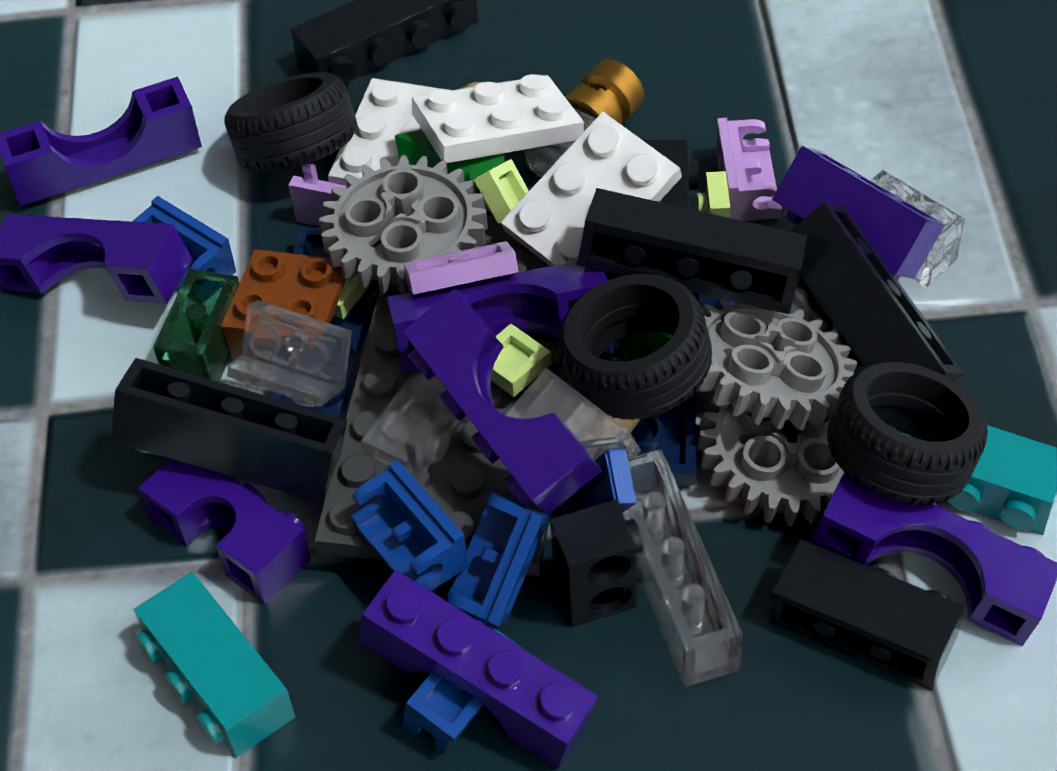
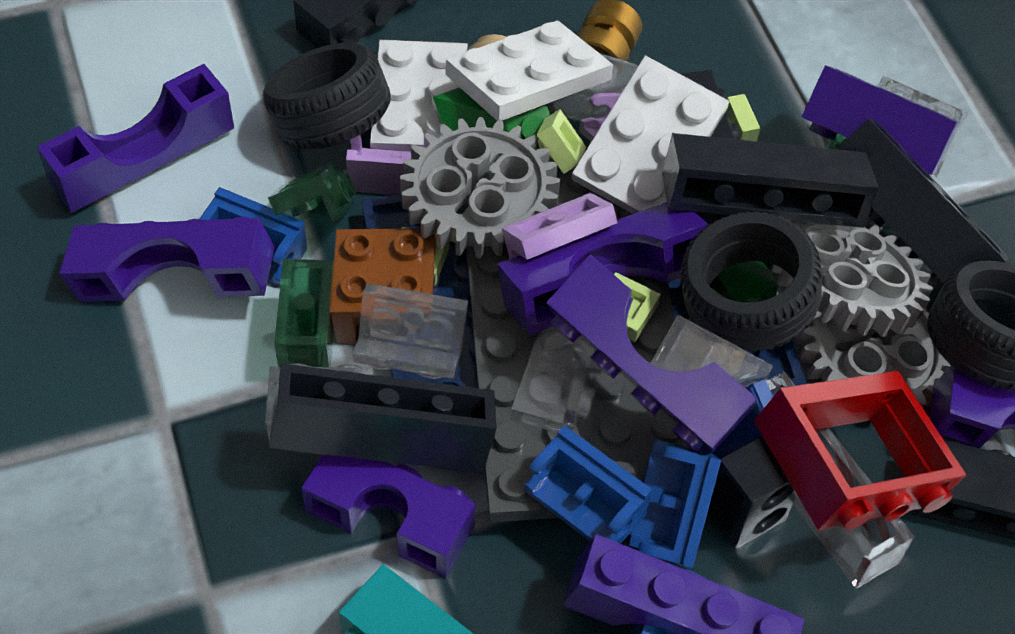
camera: 20 degrees left, 5 degrees up
lavender hinge [716,118,782,221] -> none
none -> clear green bracket [268,161,356,222]
none -> red window [753,371,966,530]

